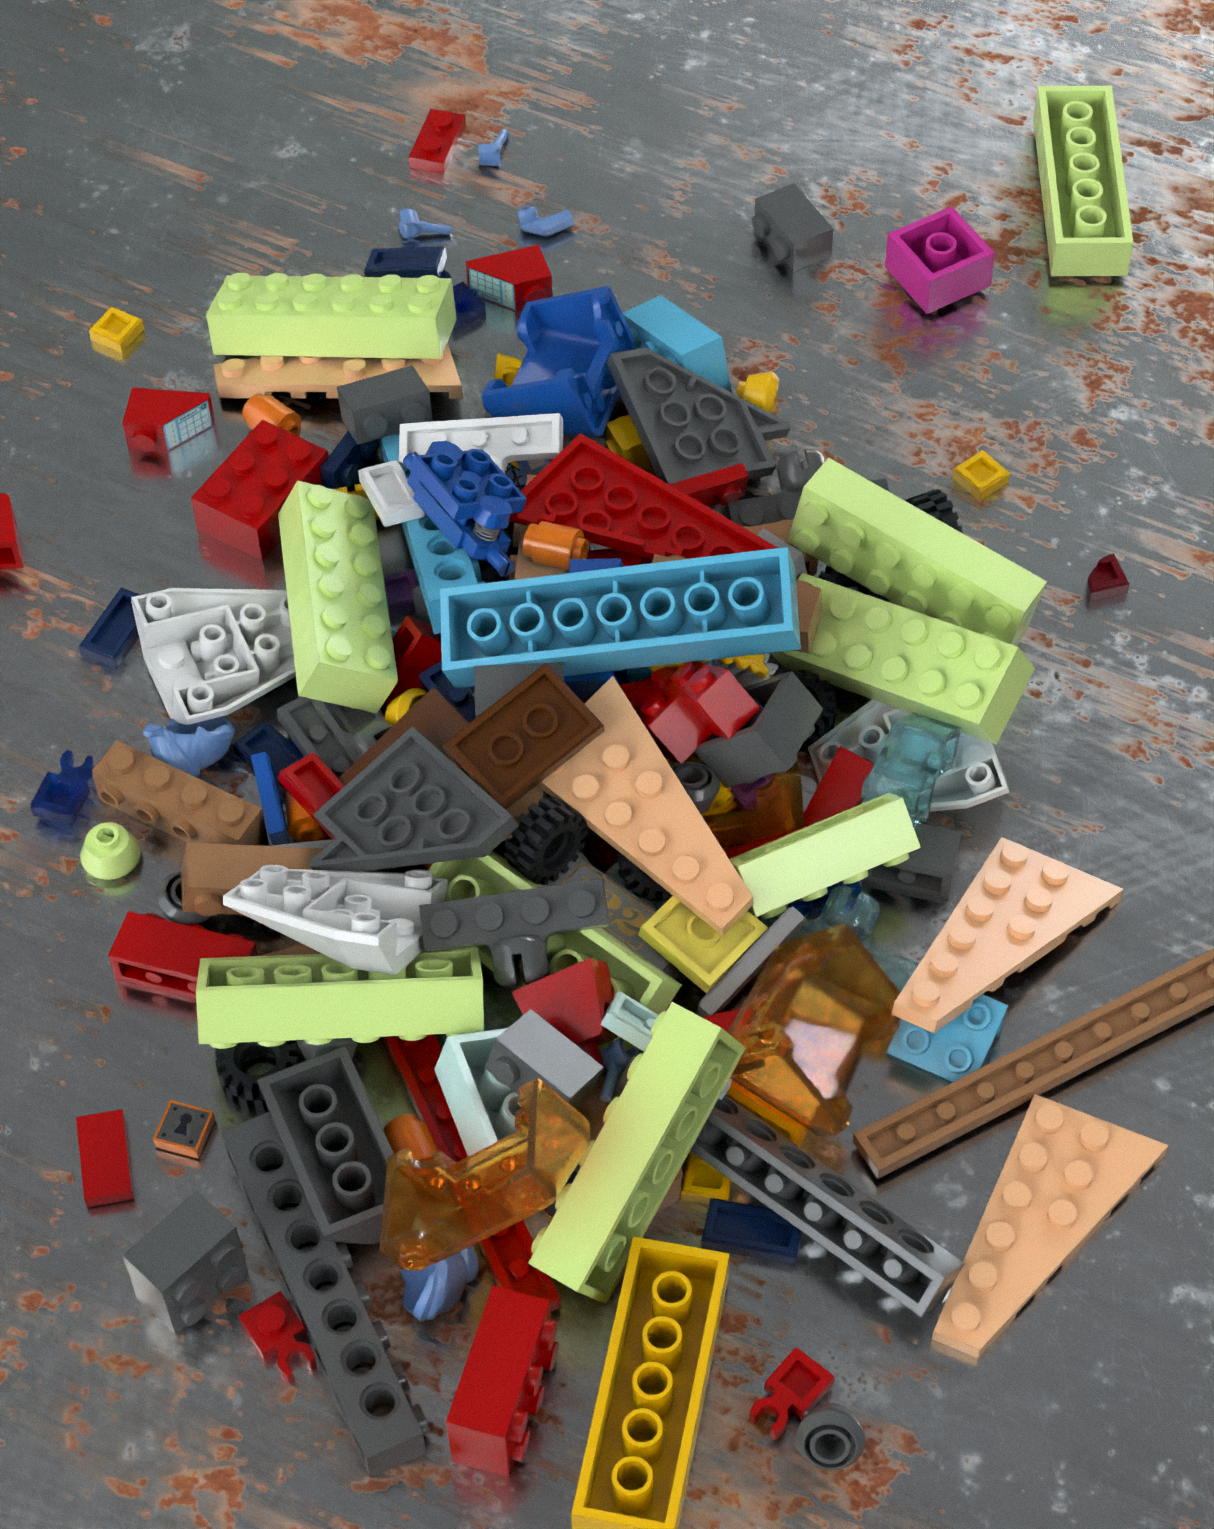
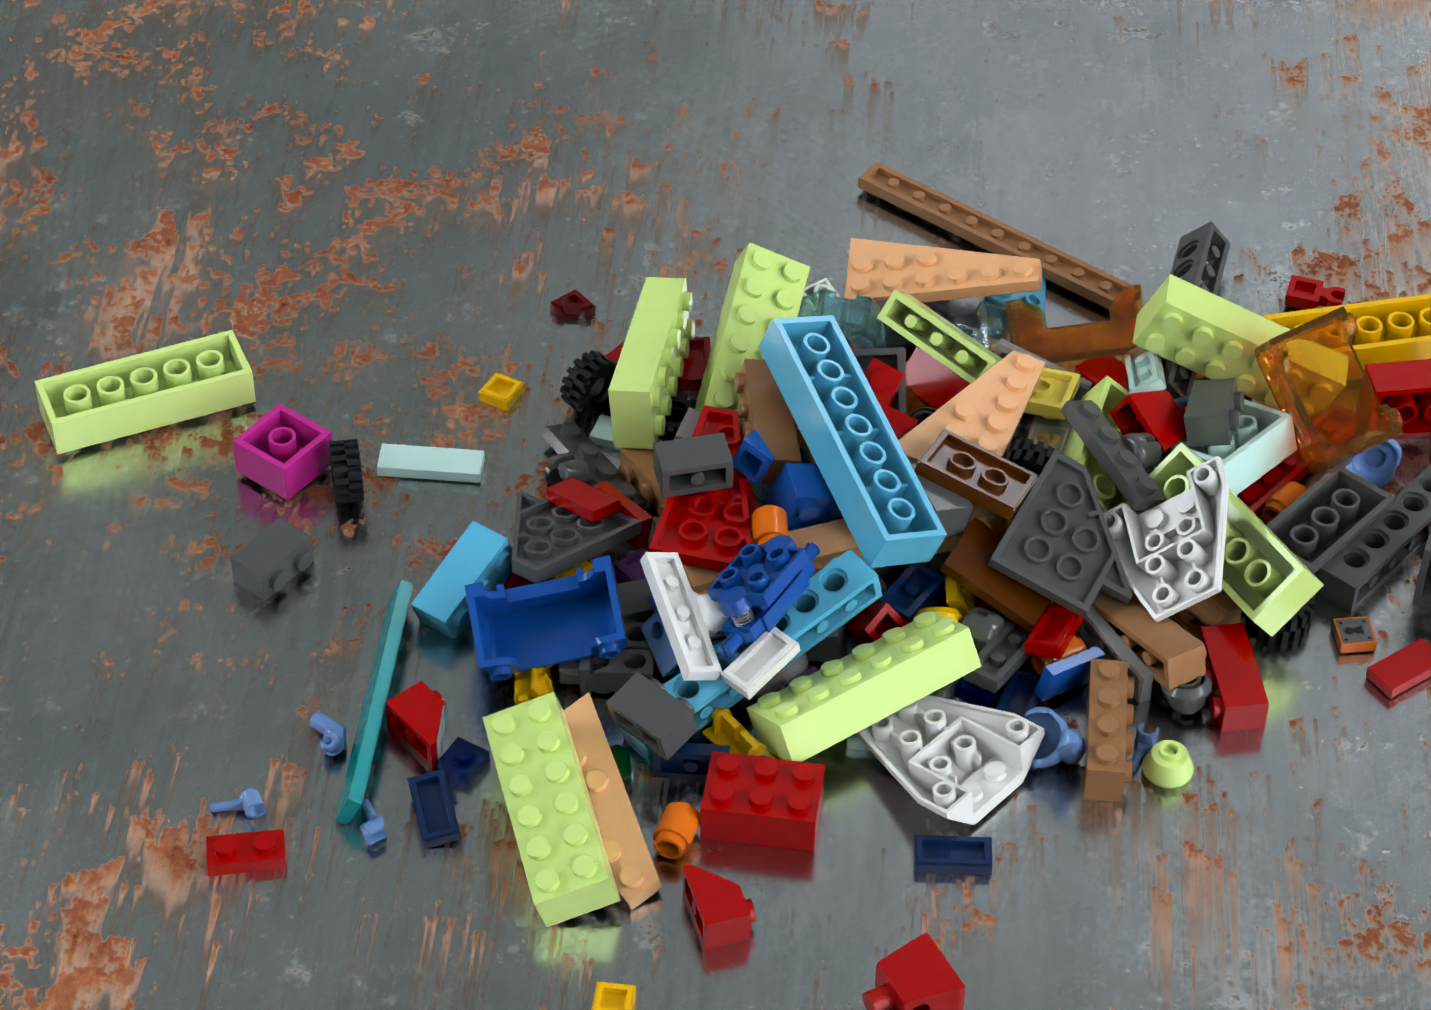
camera: 115 degrees left, 10 degrees down
clear blue plate [30,750,95,826] -> none
yellow cone [736,371,779,414] -> none
dark grey cone [796,1403,865,1470] -> none
light nougat wing [932,1094,1169,1358] -> none
none -> black tyre [329,439,364,504]
none -> teal tile [335,579,413,825]
none -> light aqua tile [377,443,485,483]
none -> red tile [546,477,620,523]
none -> dark grey brick [653,432,733,498]
none -> blue slope [733,430,775,485]
none -> medium blue hand [1131,722,1160,772]

